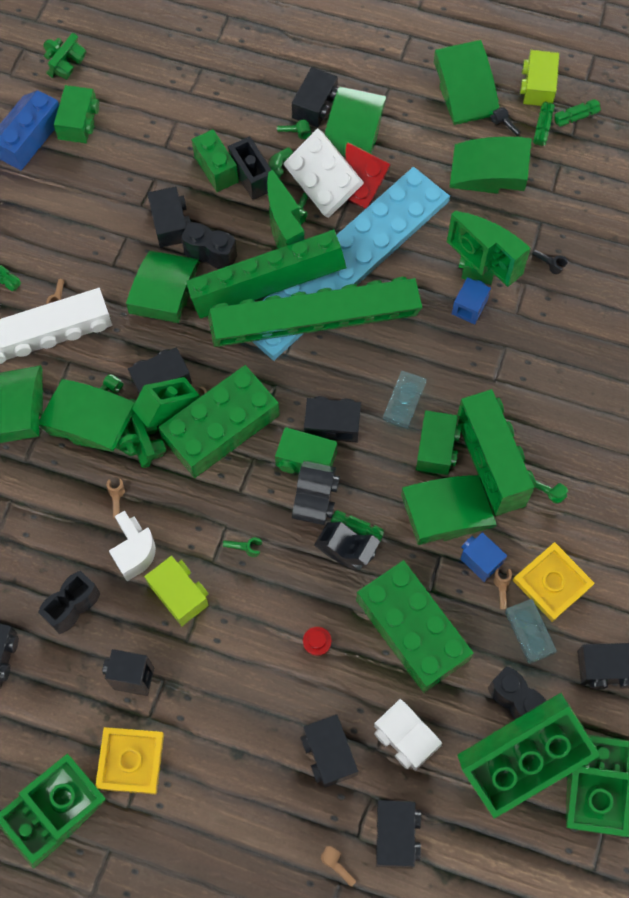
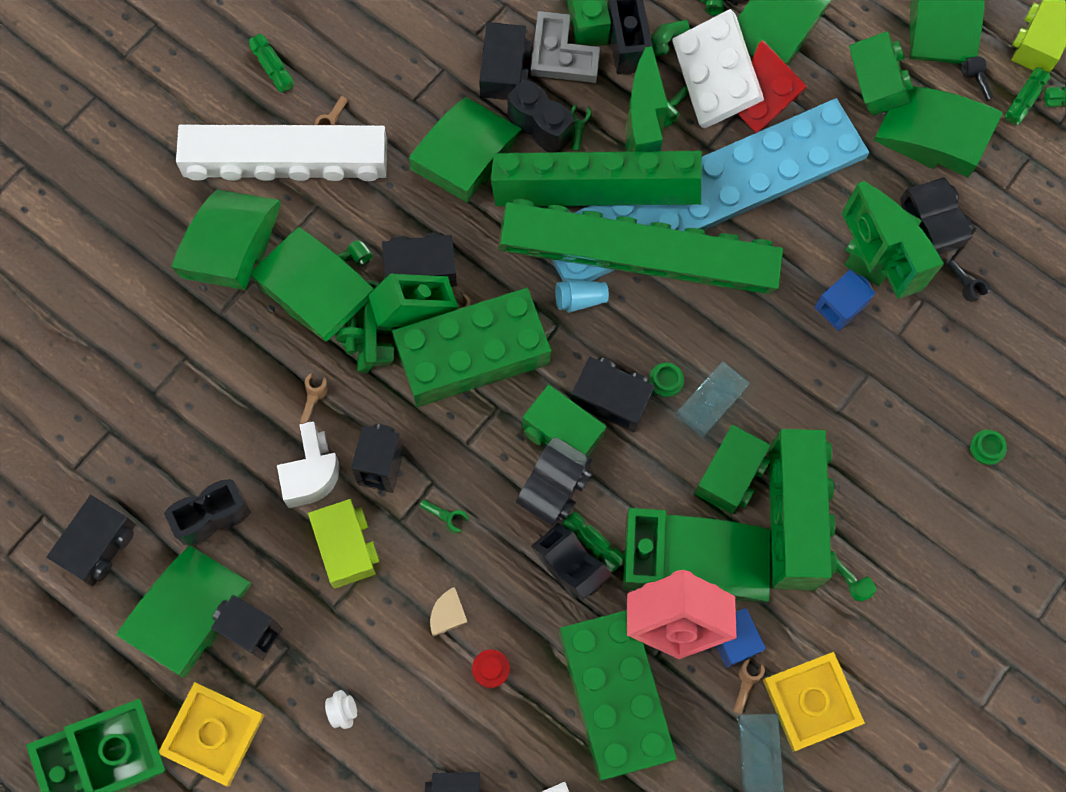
camera: 15 degrees right, 5 degrees up
none -> green slope [116,545,252,678]
none -> white plate [325,690,357,729]
none -> black brick [351,424,404,493]
none -> tan tile [430,587,468,637]
none -> light grey plate [530,11,600,83]
none -> medium azure cone [555,278,609,313]
none -> green hand [570,105,592,152]
none -> green brick [622,508,666,590]
none -> coral brick [627,570,737,659]
none -> green plate [649,362,684,398]
none -> green brick [849,31,913,116]
none -> black brick [900,177,972,254]
none -> green plate [970,430,1007,465]

